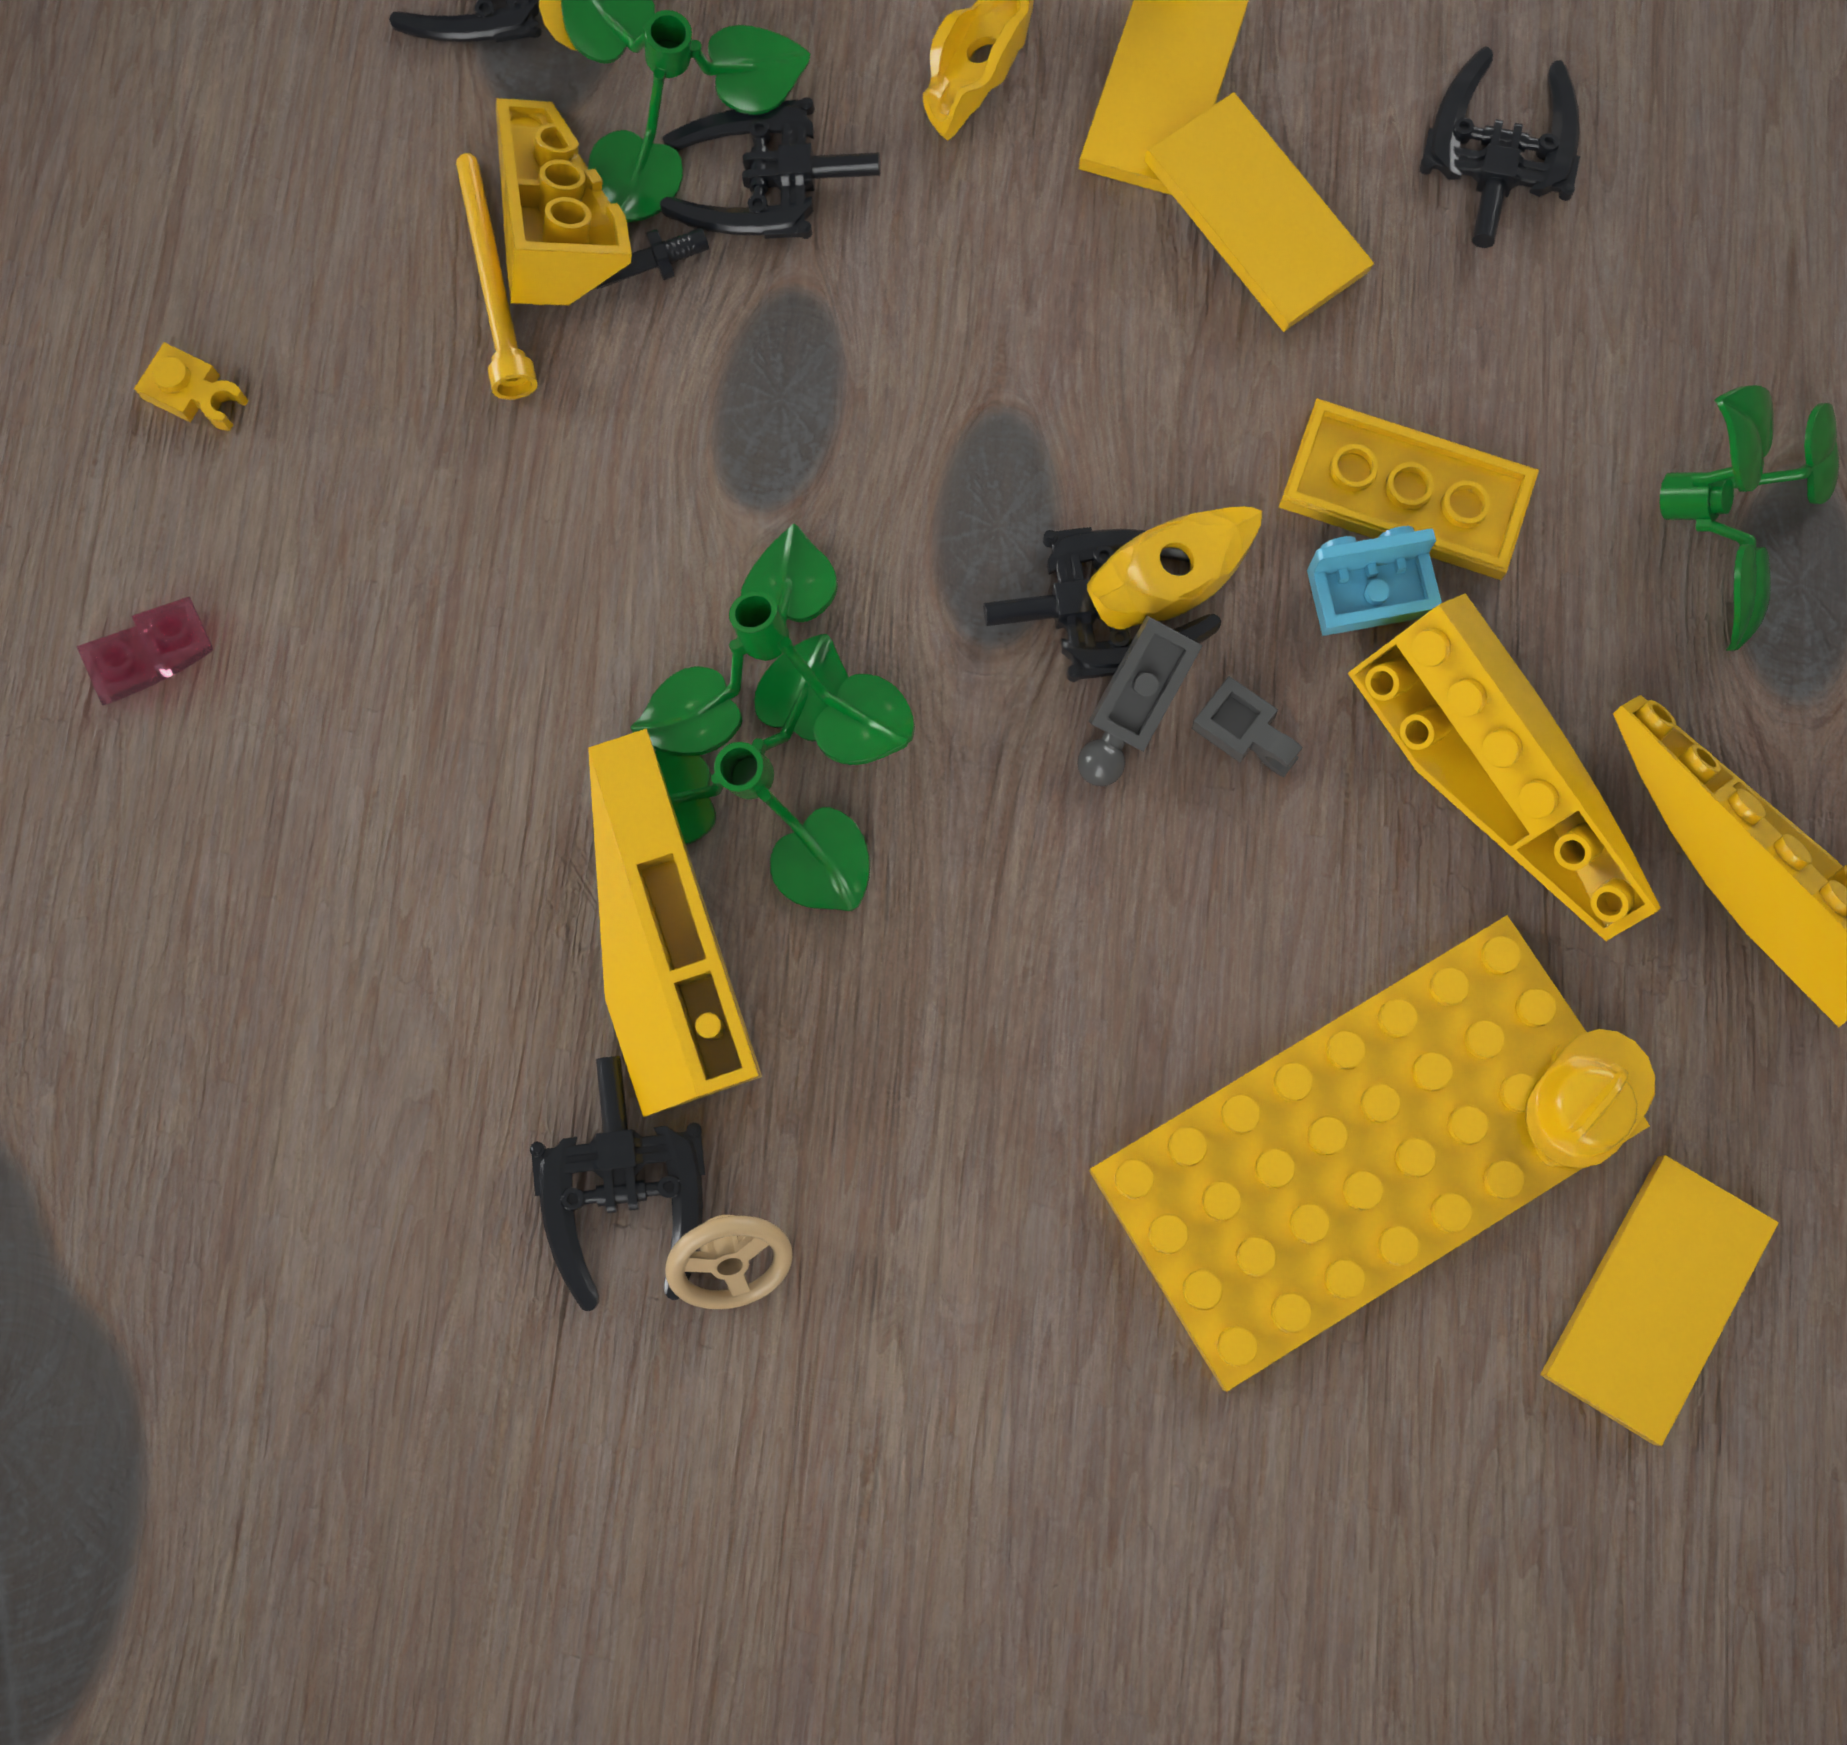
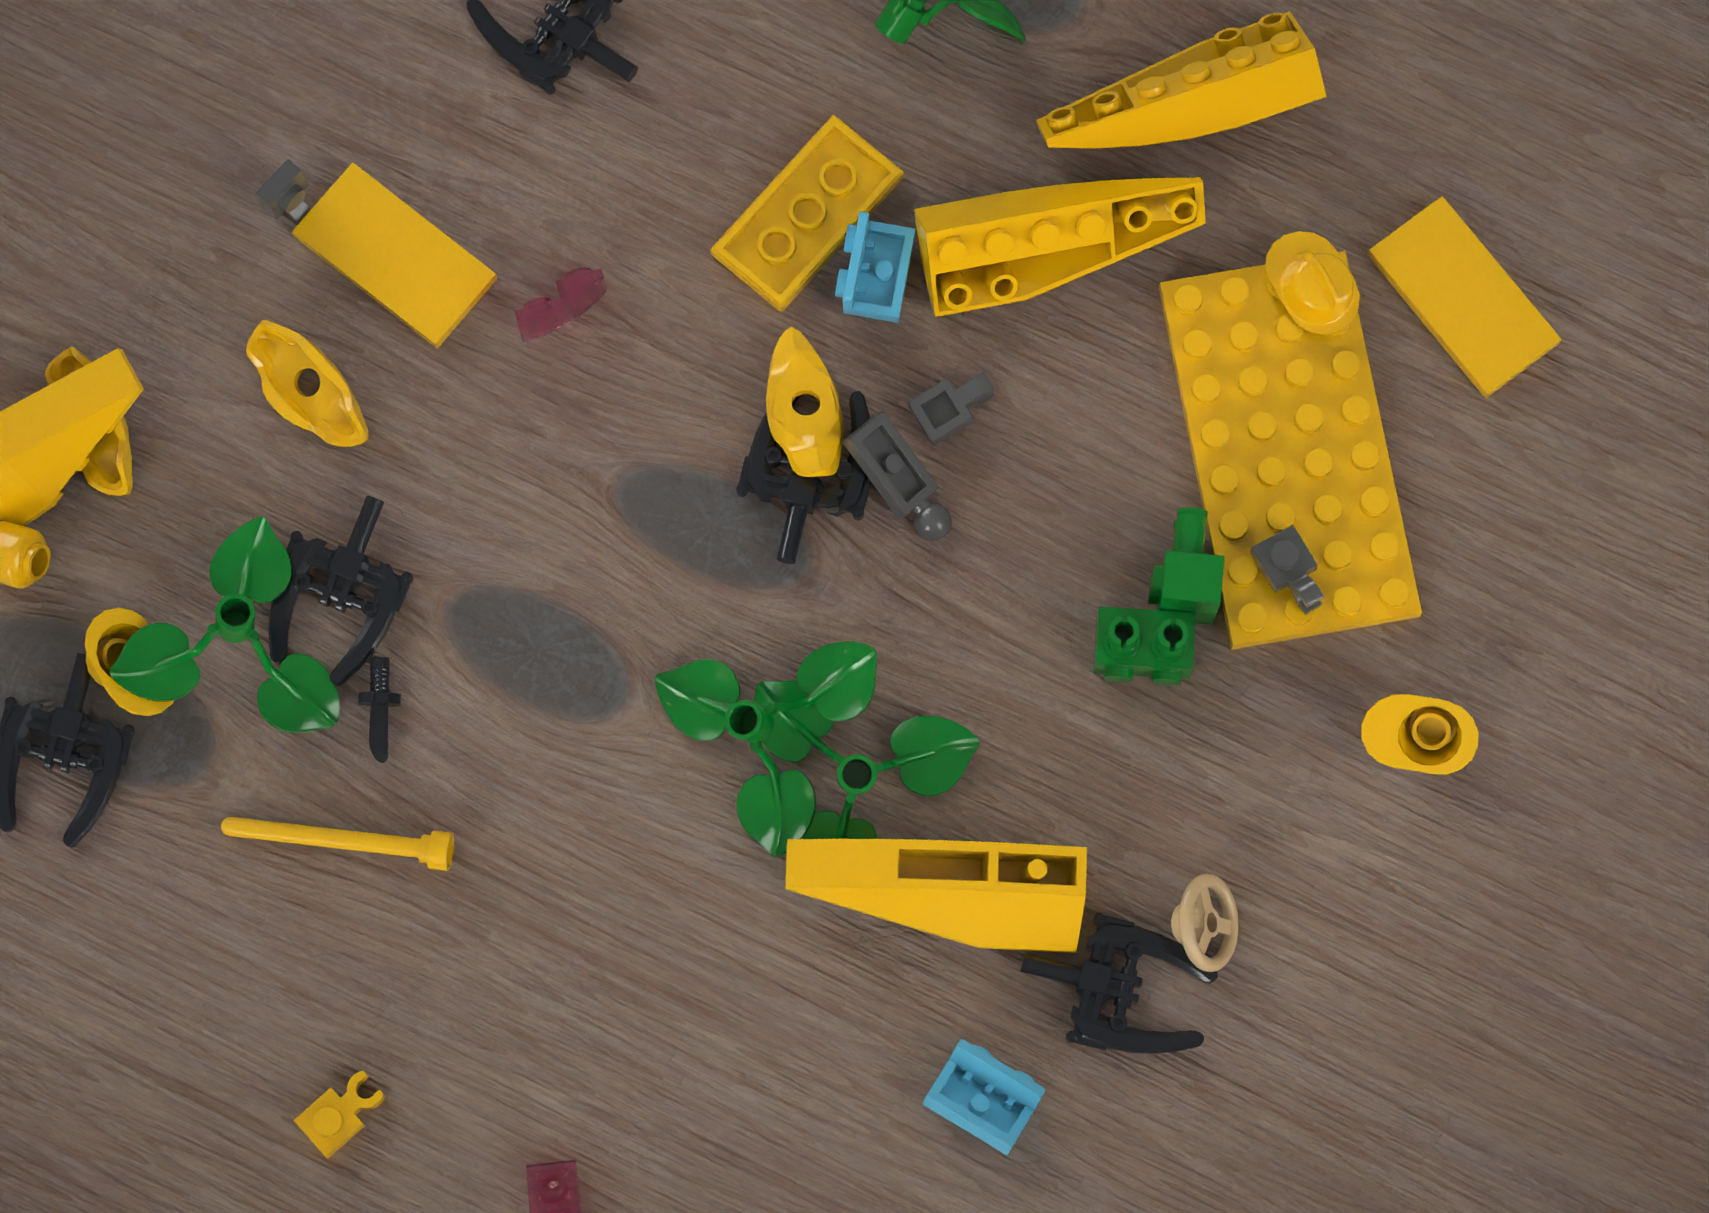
camera: 70 degrees left, 0 degrees up
yellow wedge [496,98,632,305] -> none
yellow tile [1144,92,1374,332] -> none
none -> clear pink slope [515,267,607,342]
none -> medium azure bracket [922,1039,1045,1155]
none -> green brick [1093,606,1196,685]
none -> green brick [1148,507,1224,625]
none -> dark grey plate [1250,525,1324,615]
none -> yellow piece [1361,694,1479,775]

